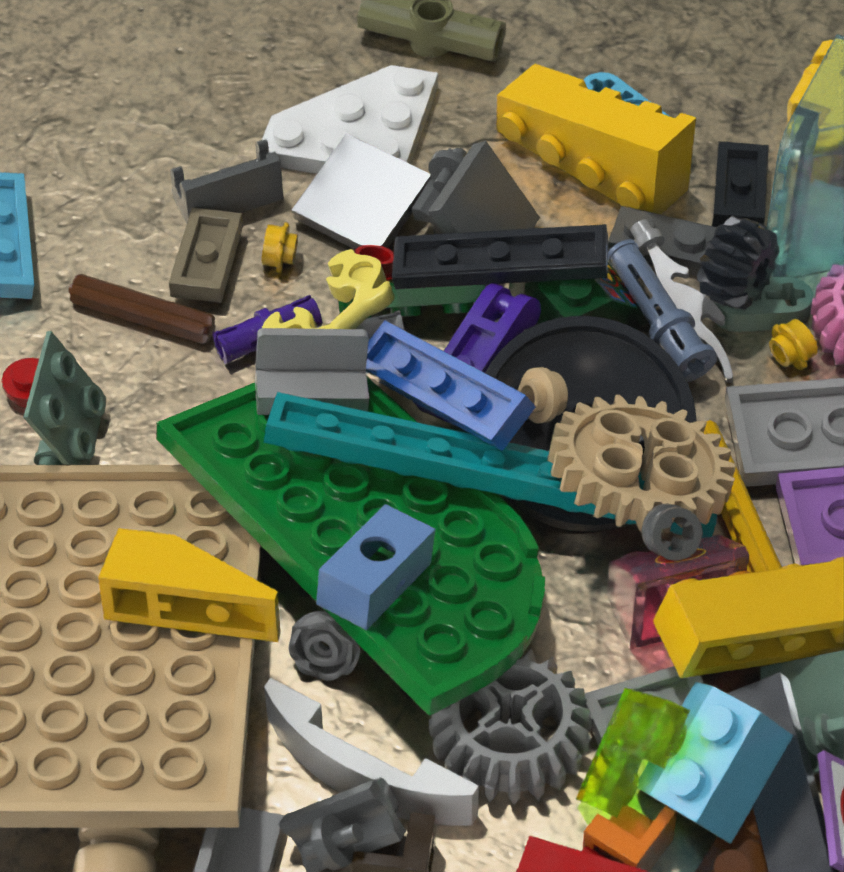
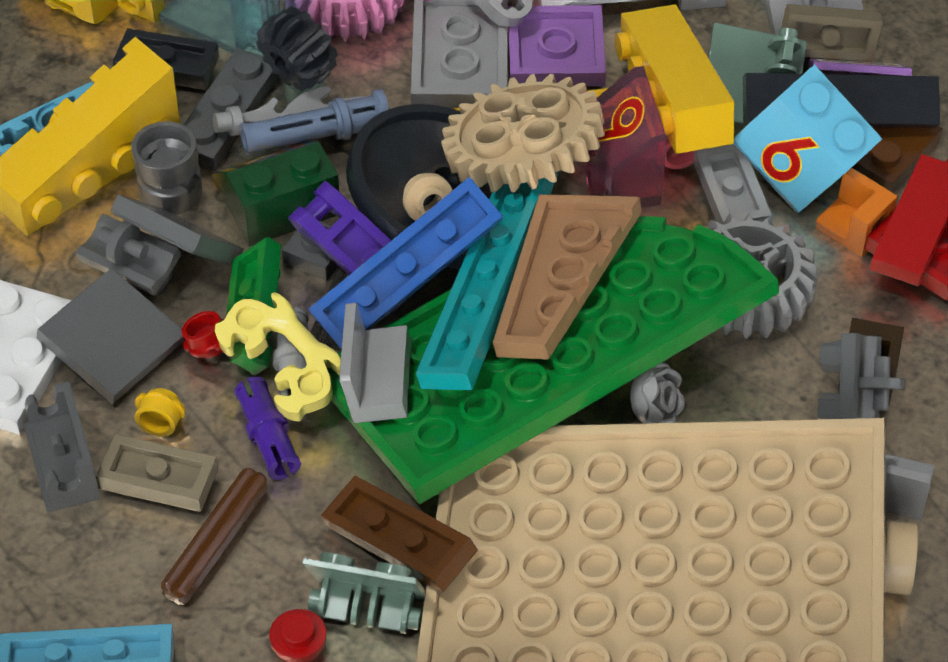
camera: 85 degrees left, 0 degrees up
yellow slope [98,528,281,642] -> none
white slope [264,678,479,826] -> none
medium blue piece [316,504,435,630] -> none
black tile [392,224,608,289] -> none
clear neon green plate [576,688,690,818] -> none
dark grey bush [641,503,703,561] -> none
yellow plate [769,319,818,370] -> none
none -> flat silver wheel [132,121,202,215]
none -> reddish brown plate [320,475,478,593]
none -> medium nougat wing [493,194,642,359]

